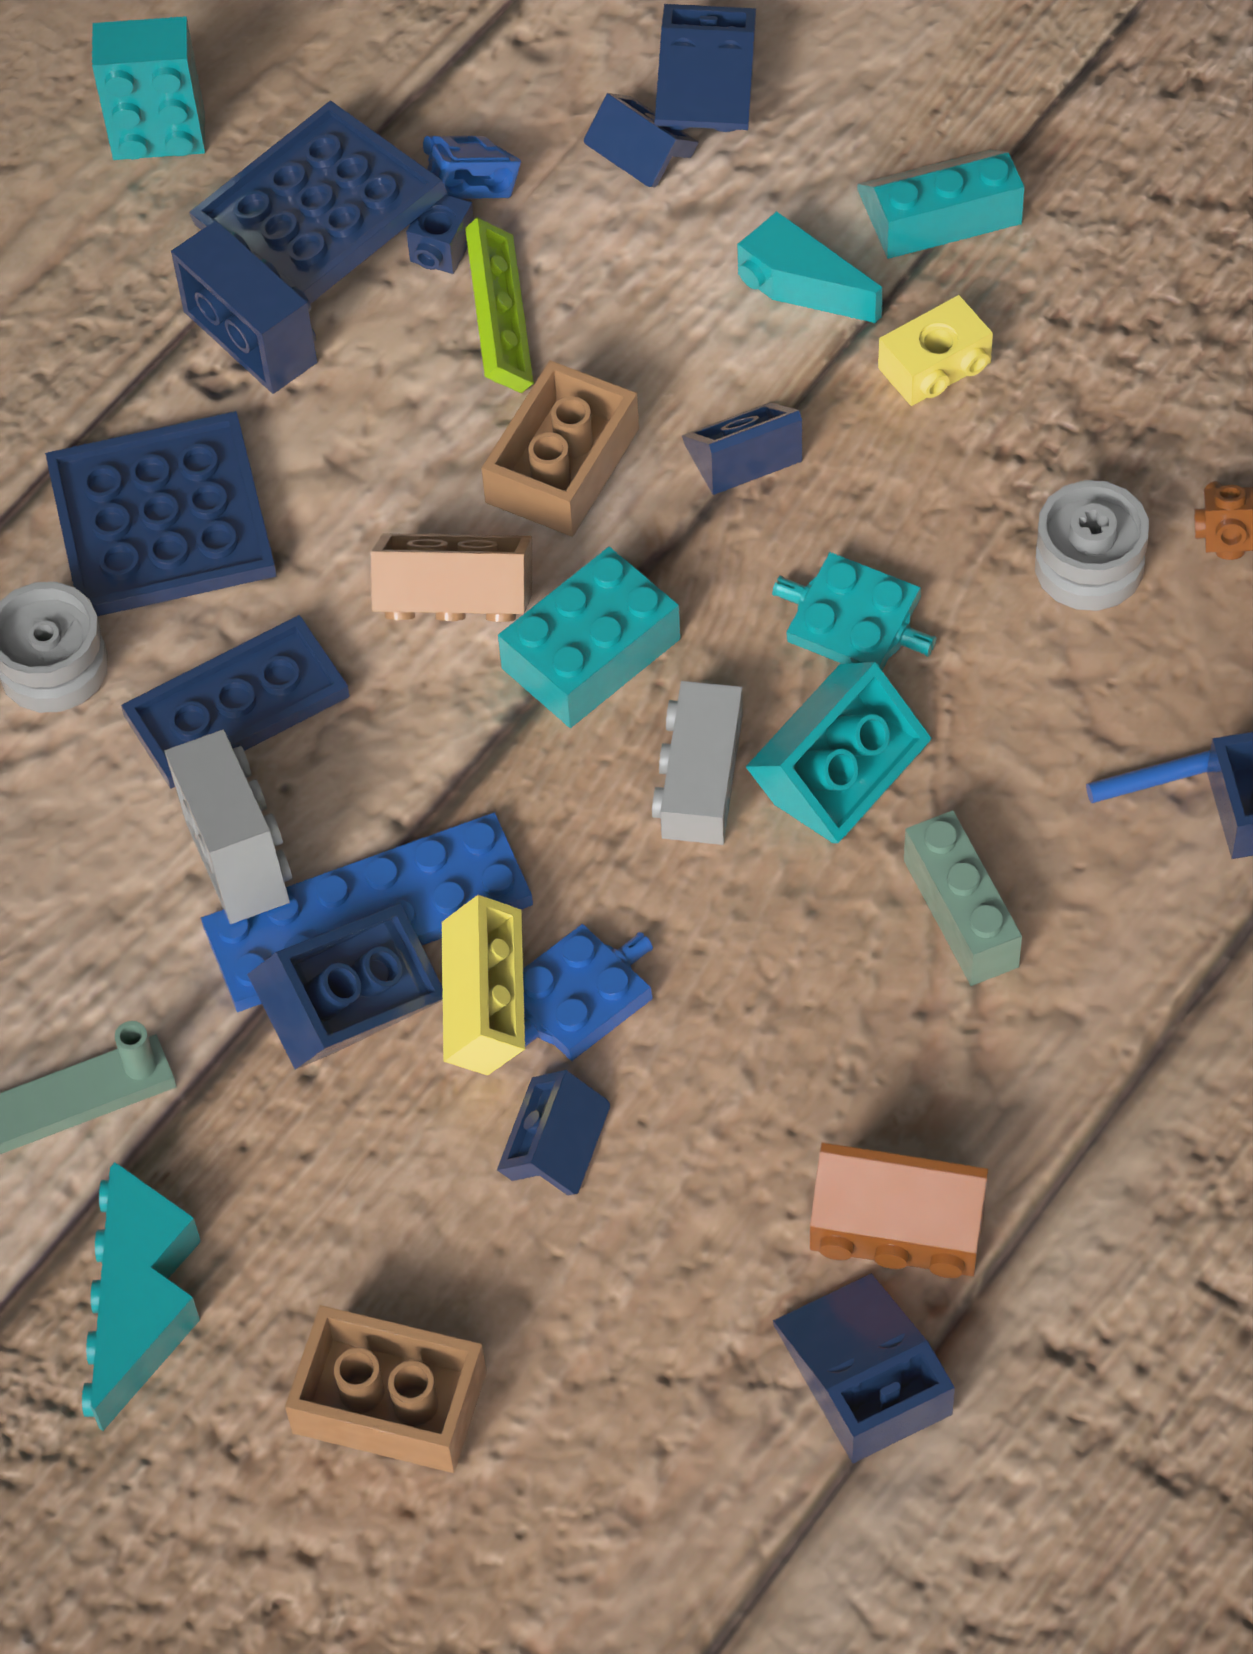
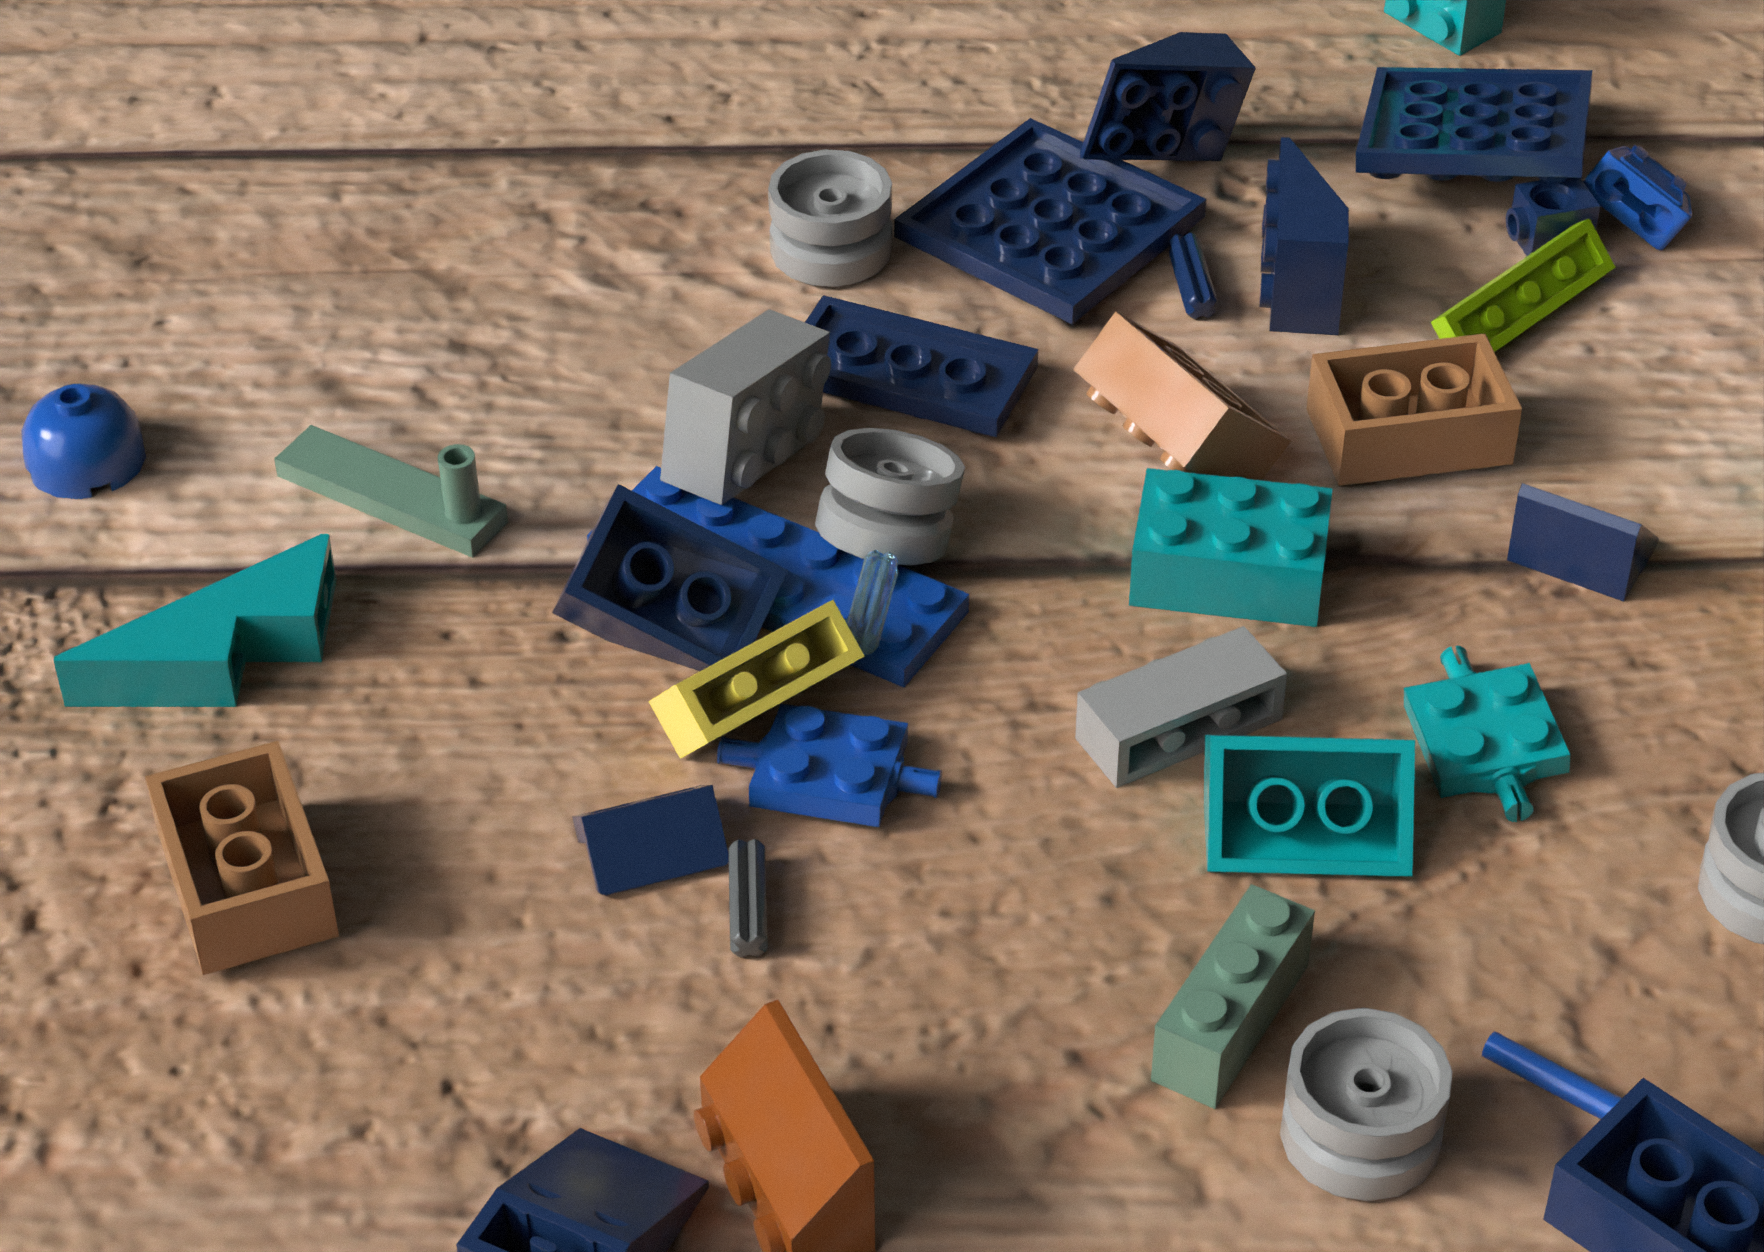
camera: 50 degrees right, 15 degrees down
dark blue brick [171,220,317,394] -> none
none -> dark grey axle [728,839,768,958]
none -> light grey wheel [815,428,965,565]
none -> clear light blue axle [846,550,899,655]
none -> dark blue slope [1079,32,1256,161]
none -> dark blue axle [1168,232,1217,319]
none -> dark blue slope [1259,137,1349,335]
none -> light grey wheel [1280,1008,1453,1201]

